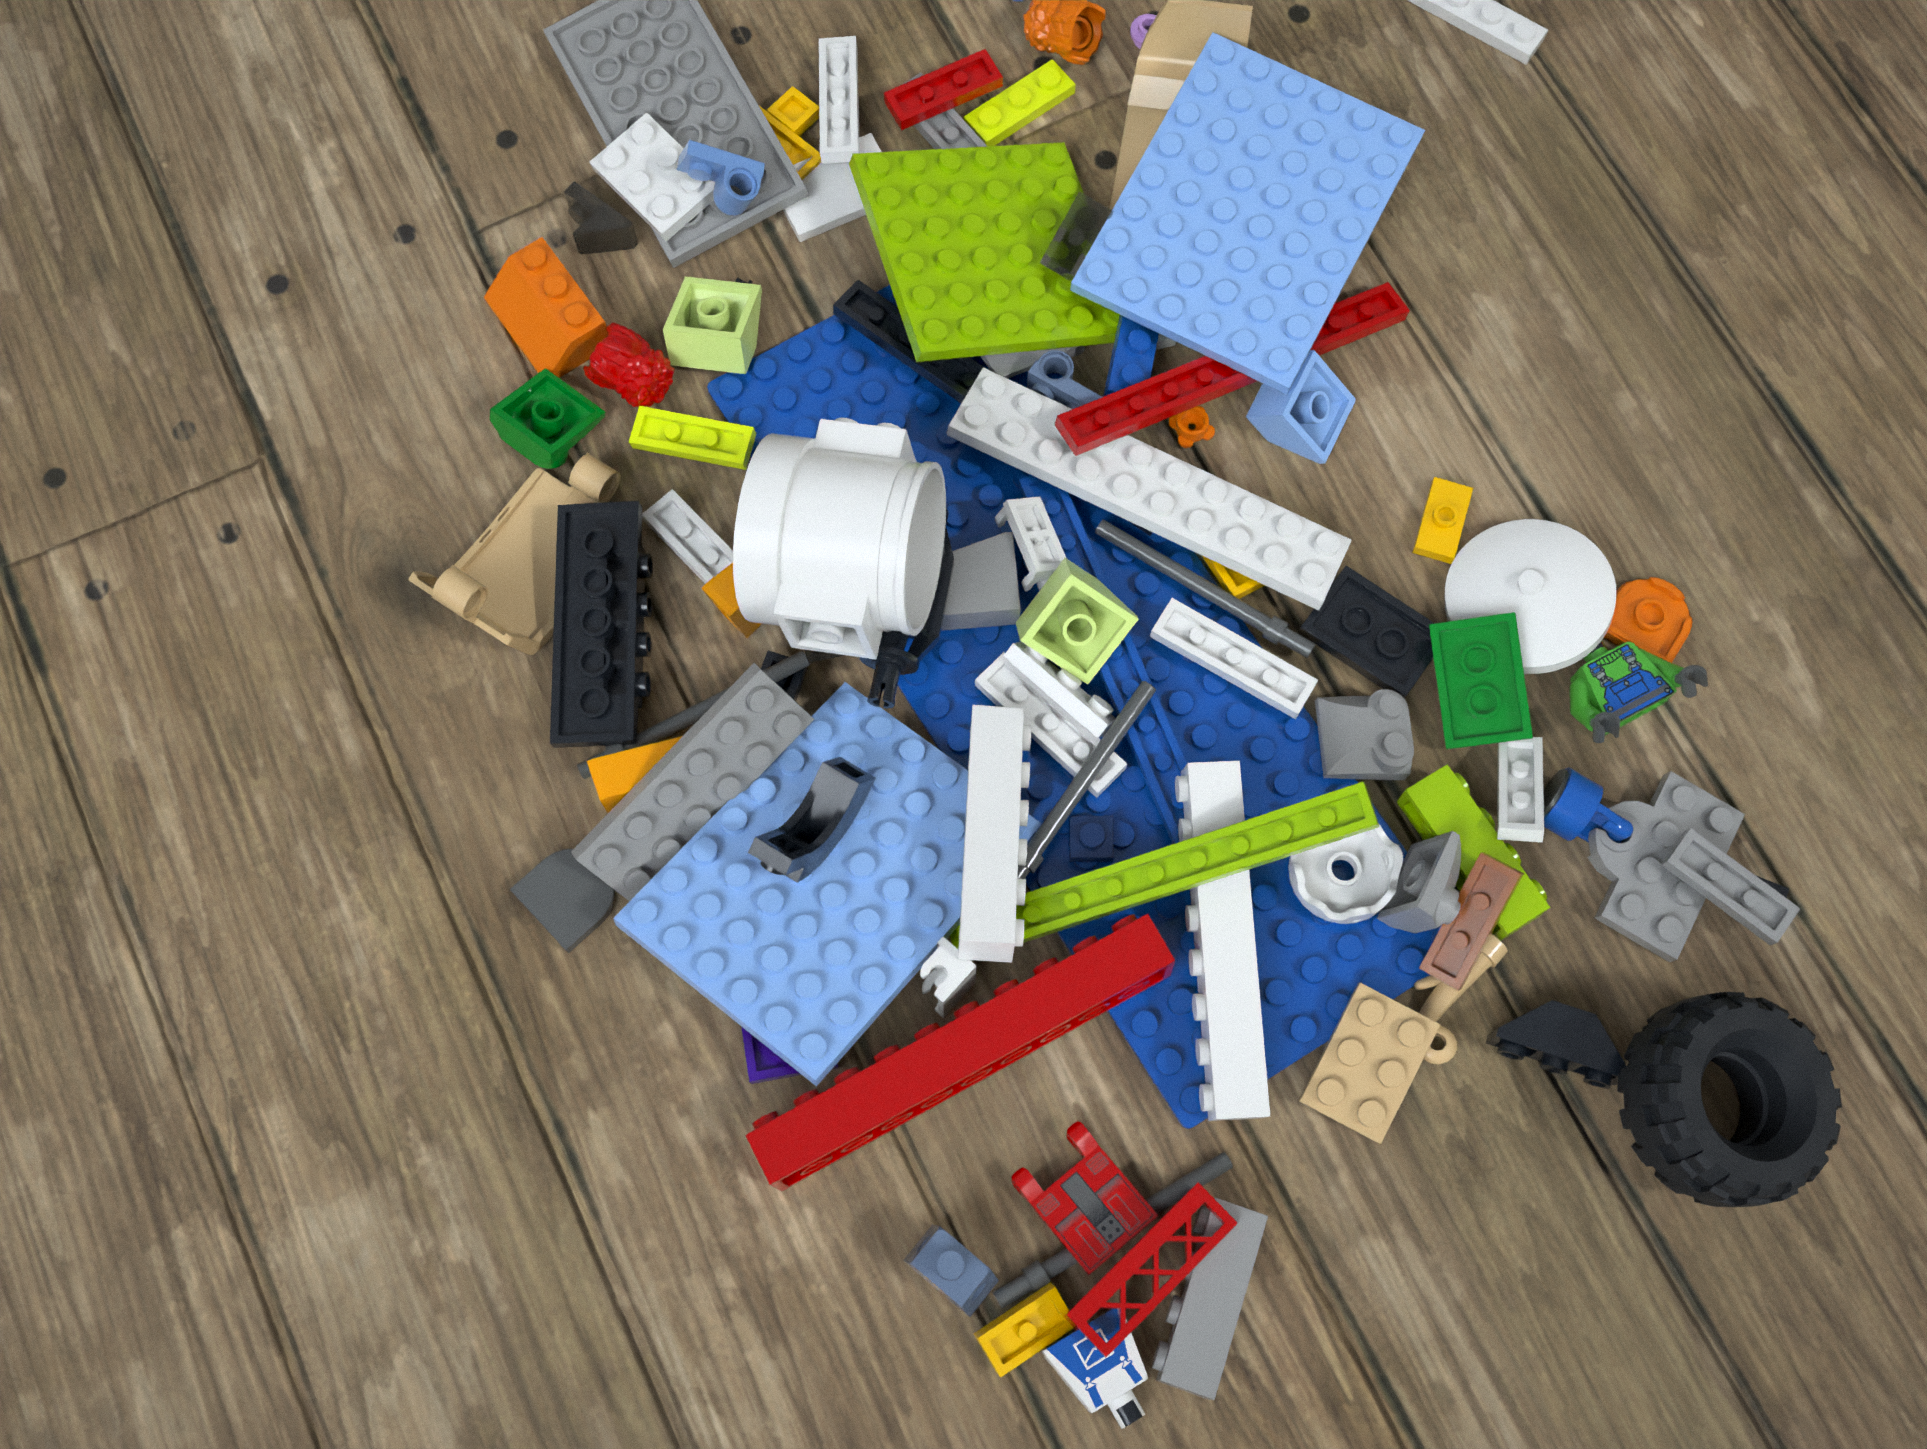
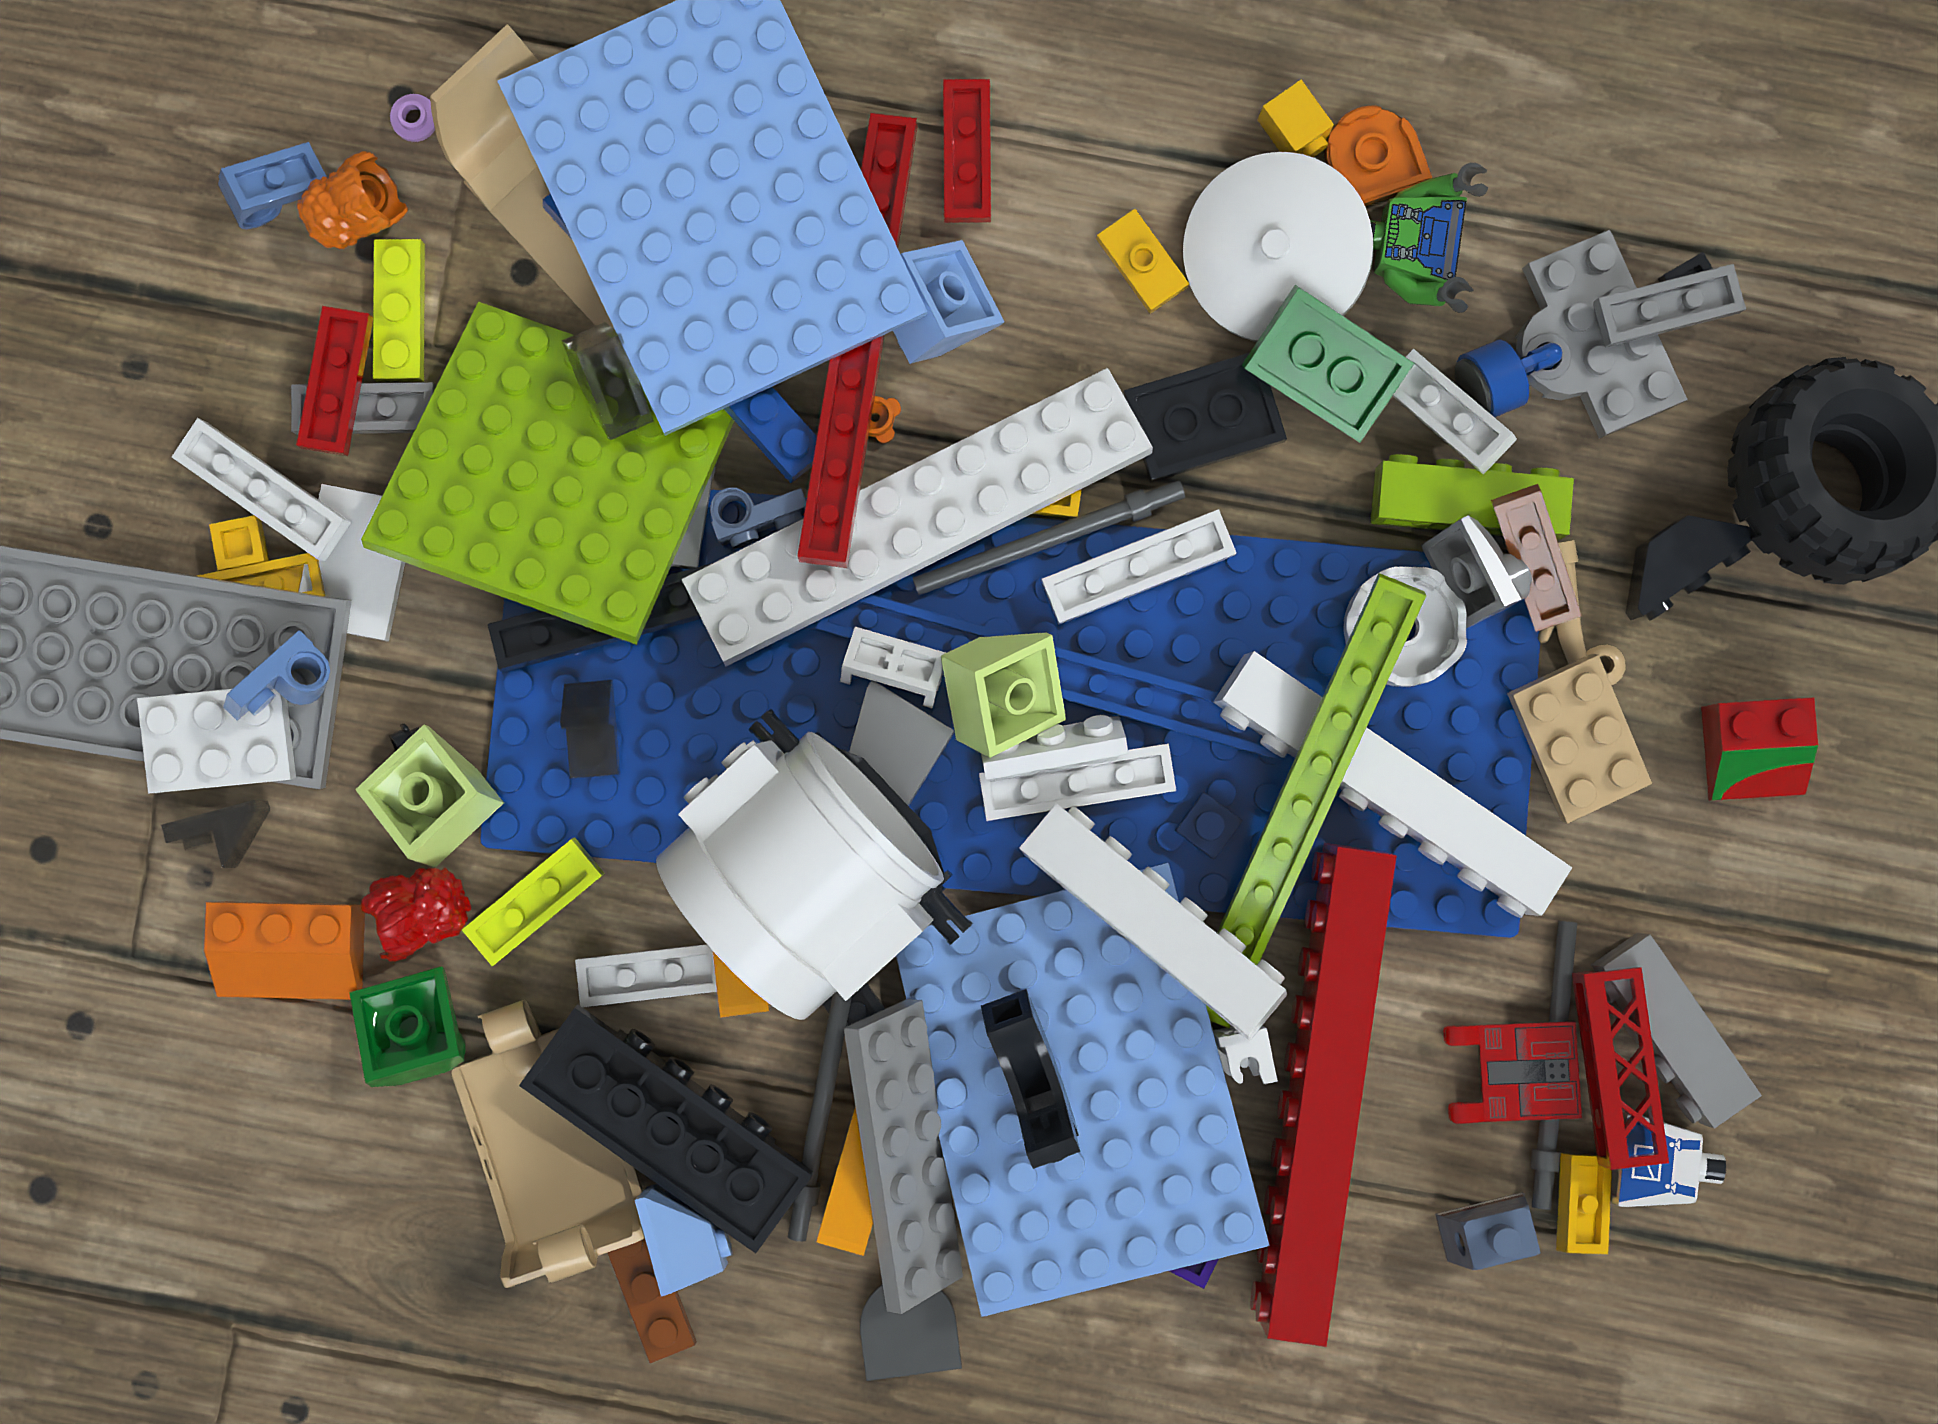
camera: 55 degrees left, 15 degrees up
dark grey bar [1018,681,1156,879] -> none
light grey slope [1315,689,1414,780] -> none
none -> clear smoke slope [560,680,620,779]
none -> dark orange plate [608,1238,697,1363]
none -> light blue slope [634,1184,733,1296]
none -> red plate [943,79,991,223]
none -> yellow brick [1257,79,1334,158]
none -> red slope [1701,697,1818,801]

